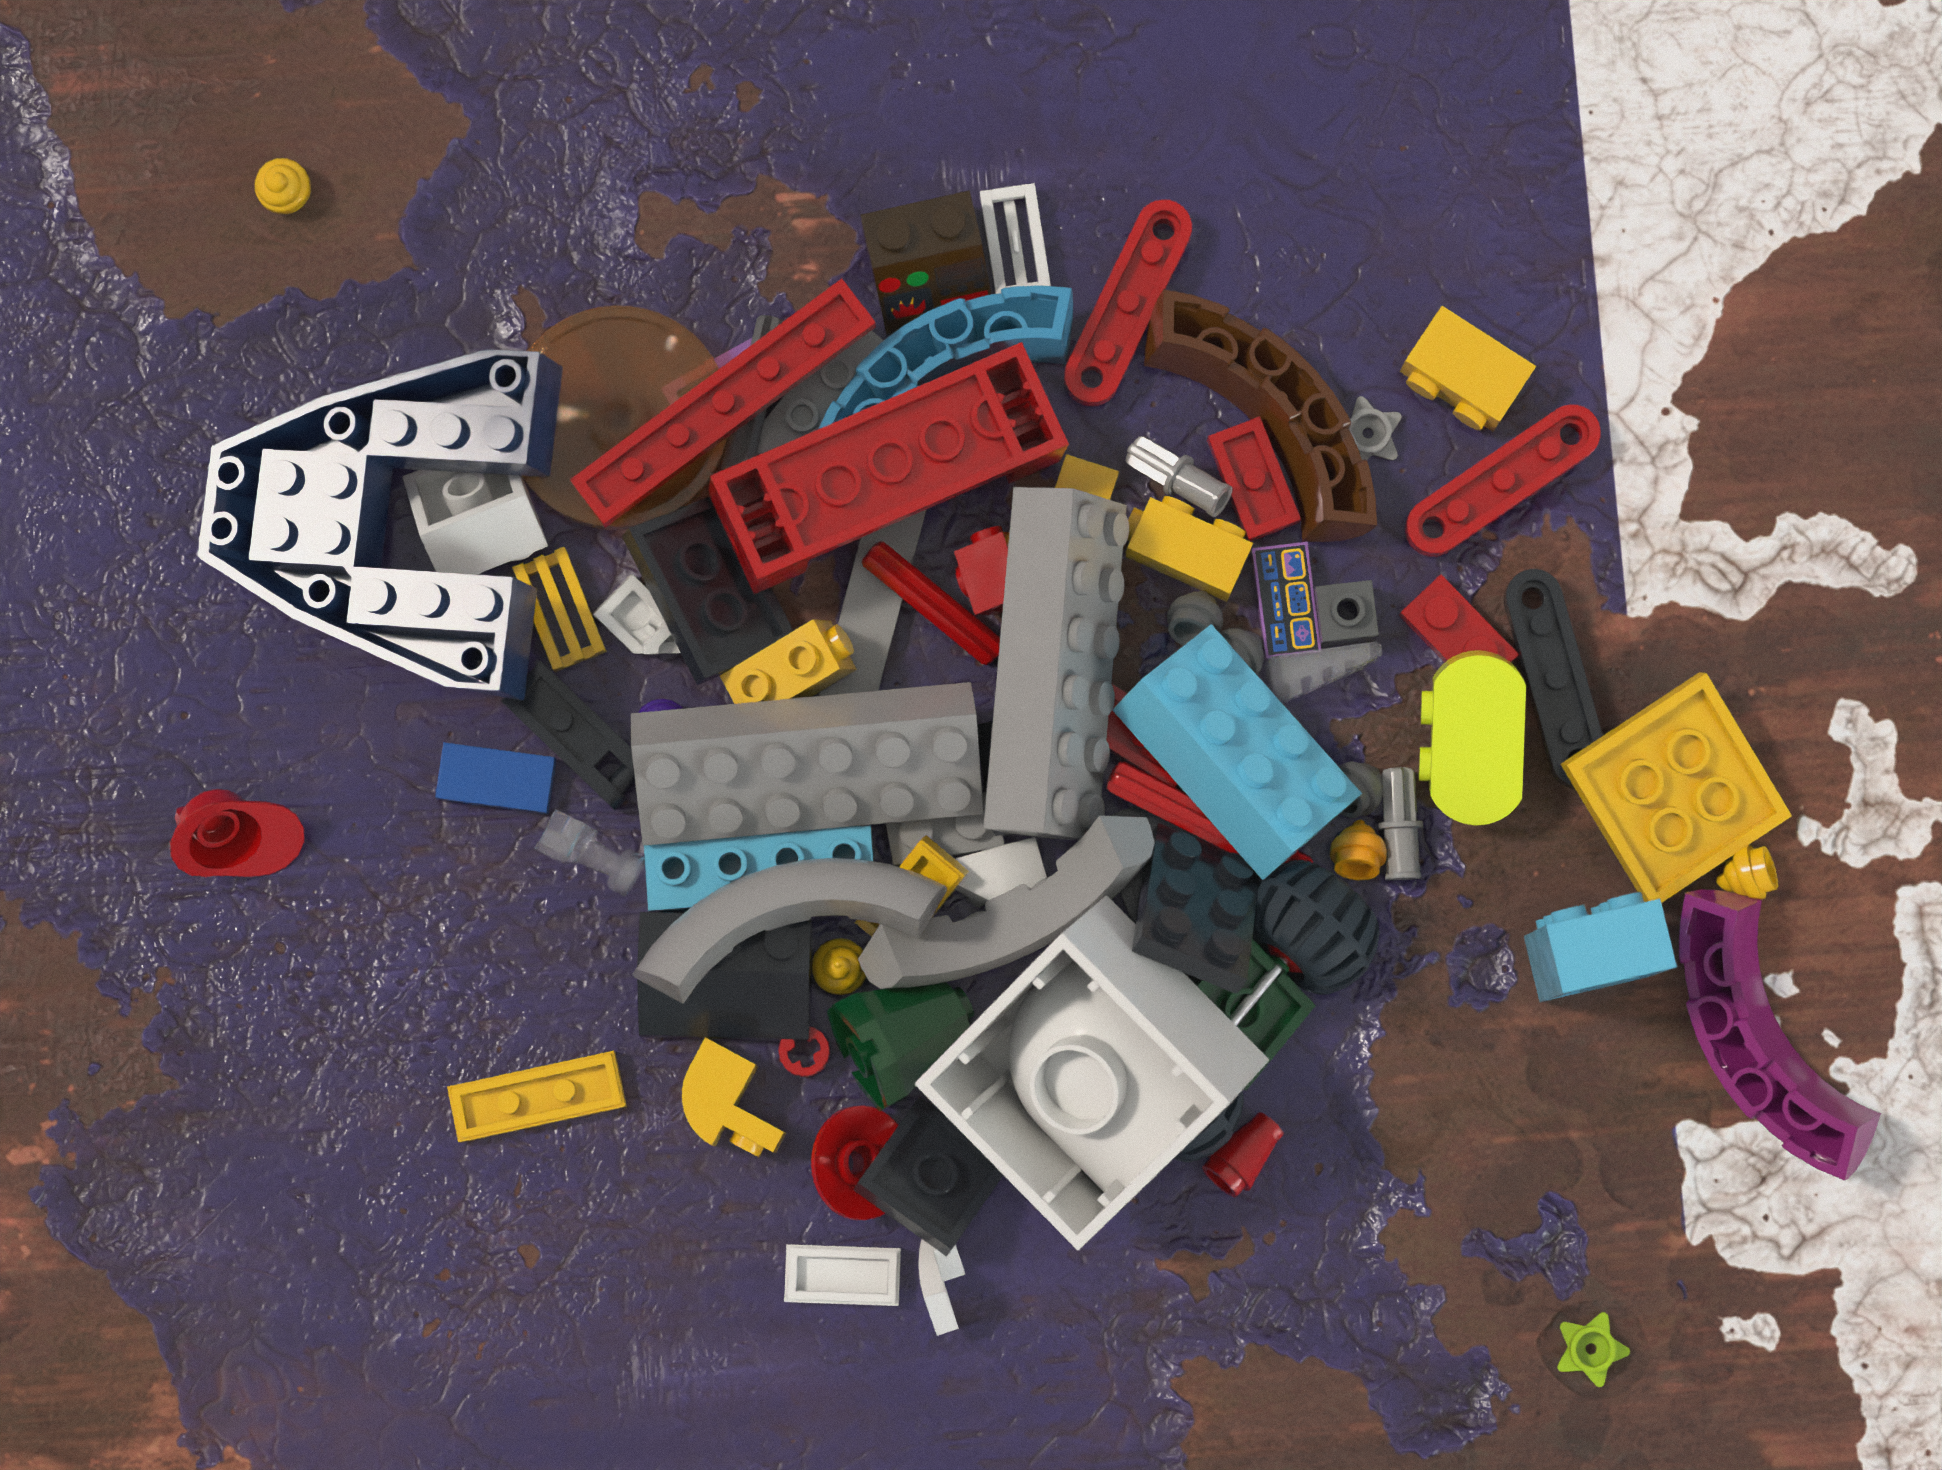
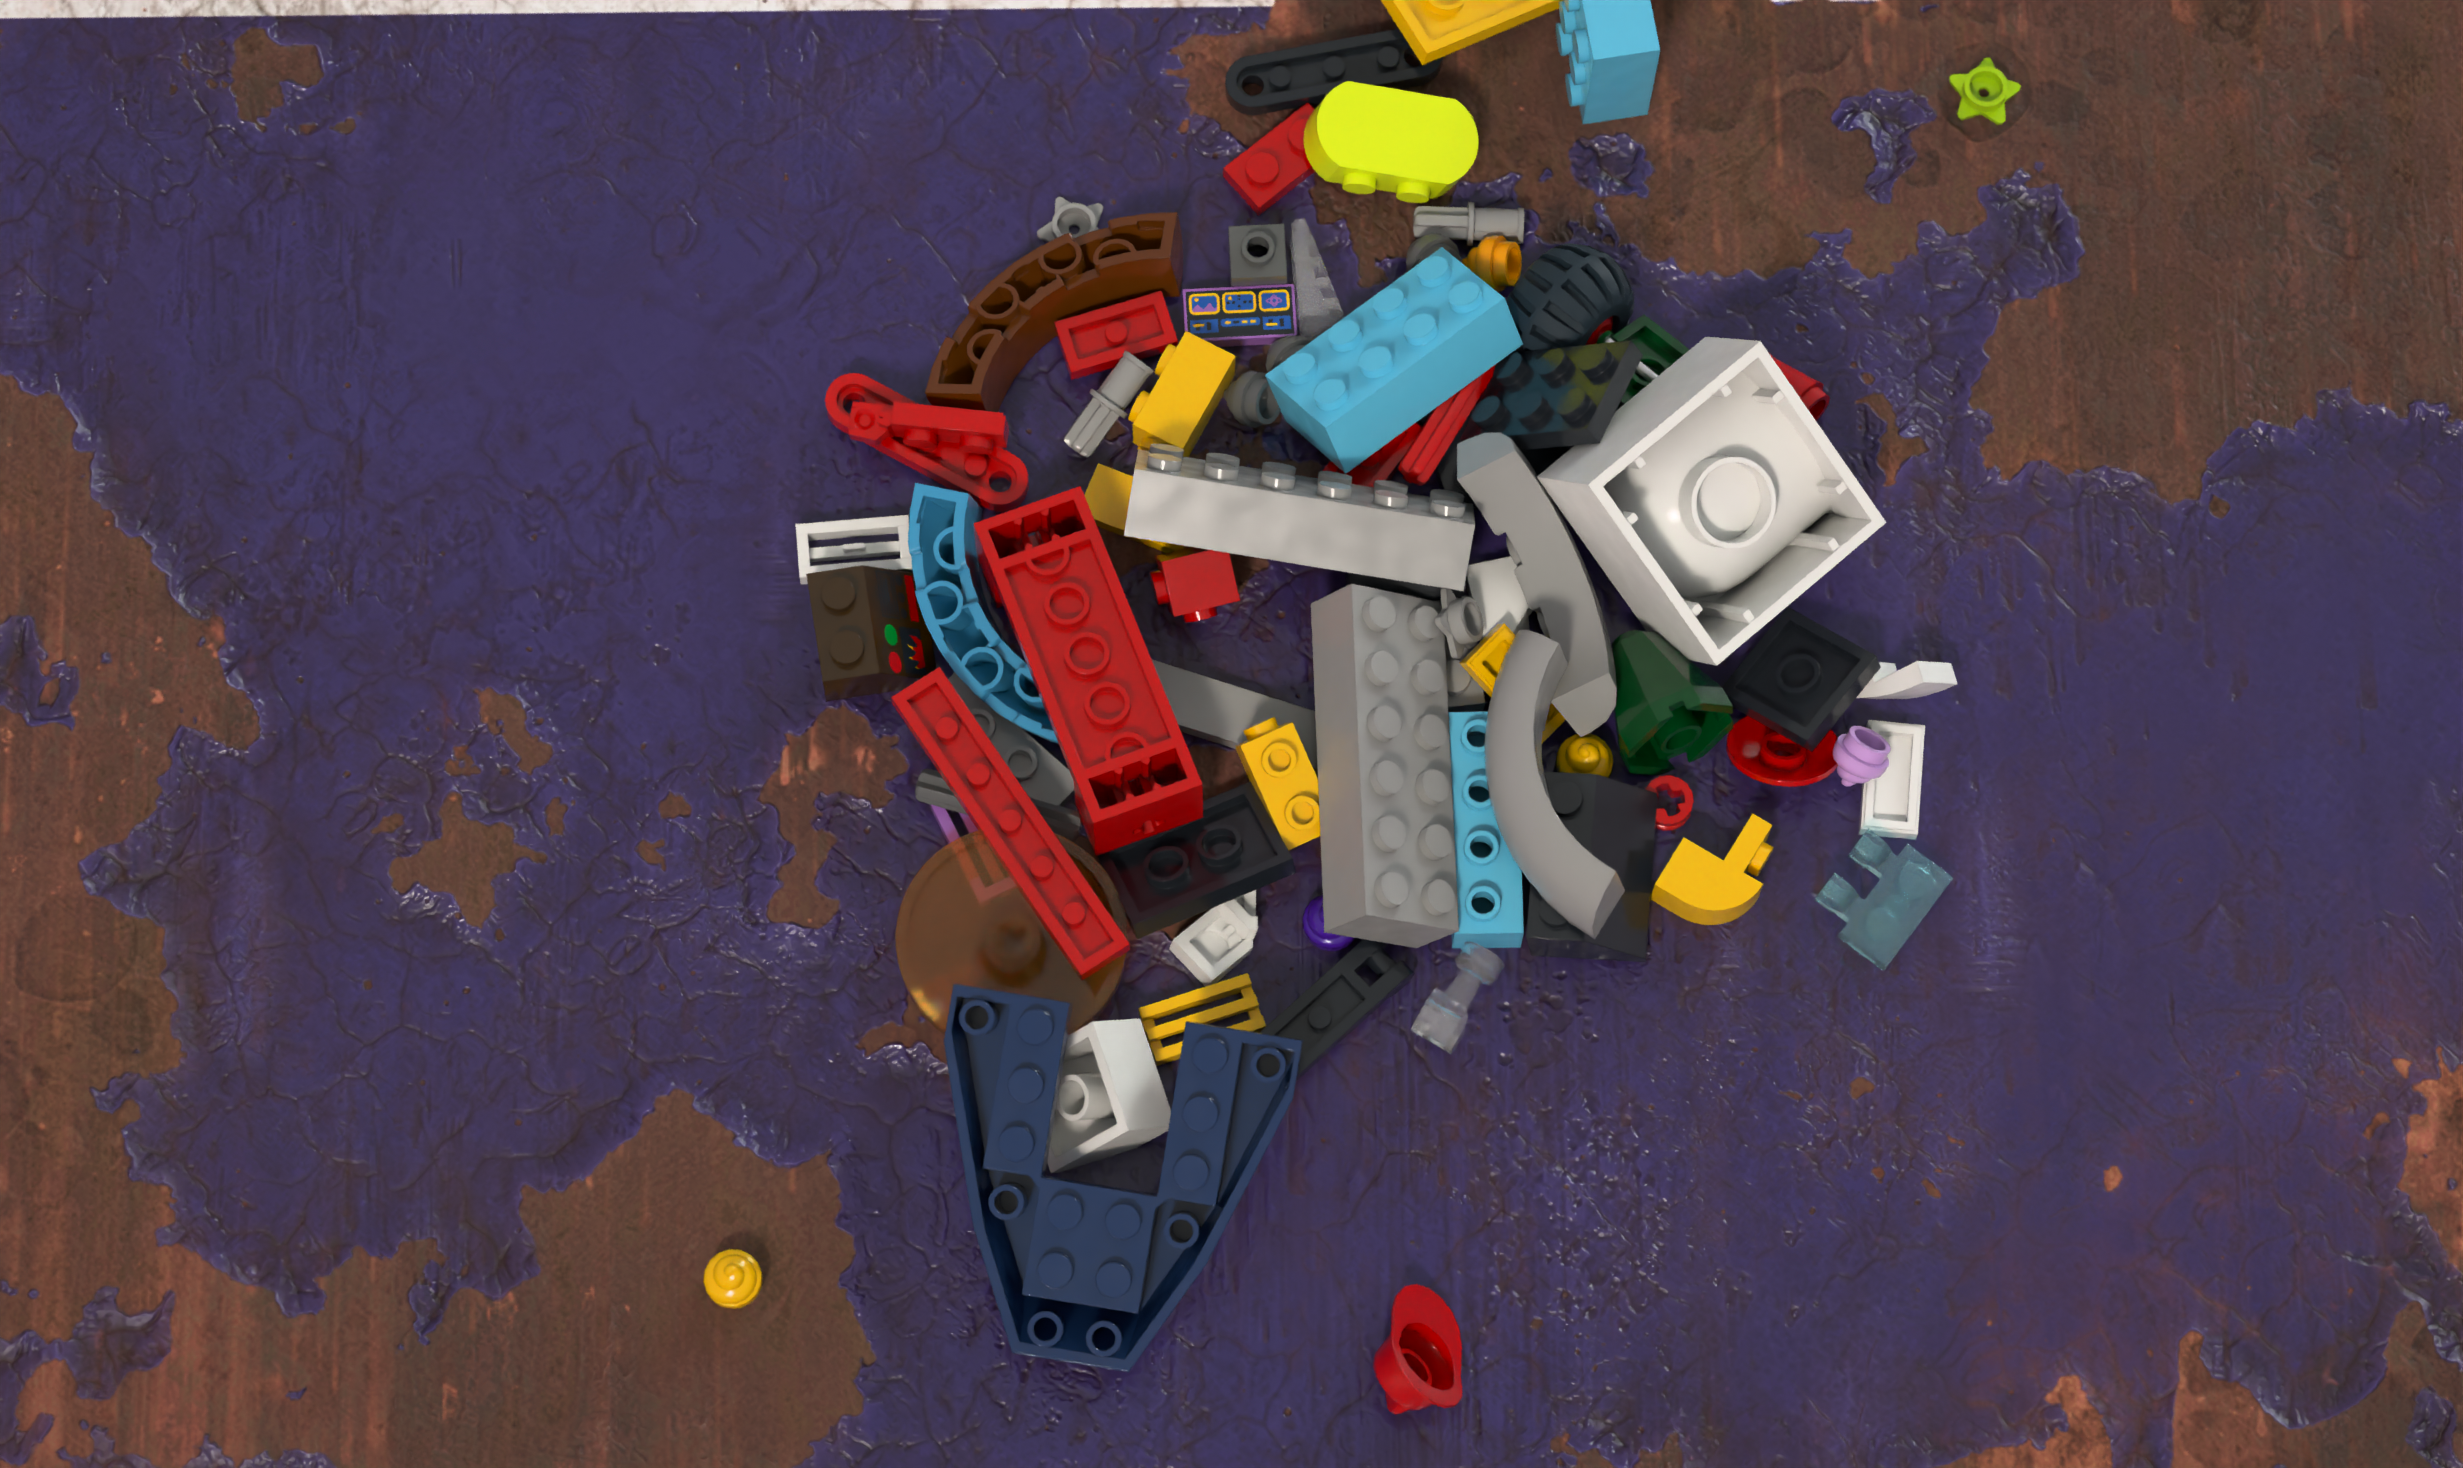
camera: 90 degrees left, 10 degrees down
blue tile [435,742,557,815] -> none
yellow tile [447,1051,627,1143] -> none
red axle [862,541,1000,665] -> none
yellow brick [1400,306,1536,432] -> none
red plate [1405,404,1601,557] -> none
none -> red hinge [849,401,1009,454]
none -> light grey plate [1435,588,1483,659]
none -> clear light blue plate [1814,829,1953,971]
none -> lavender plate [1833,726,1891,787]

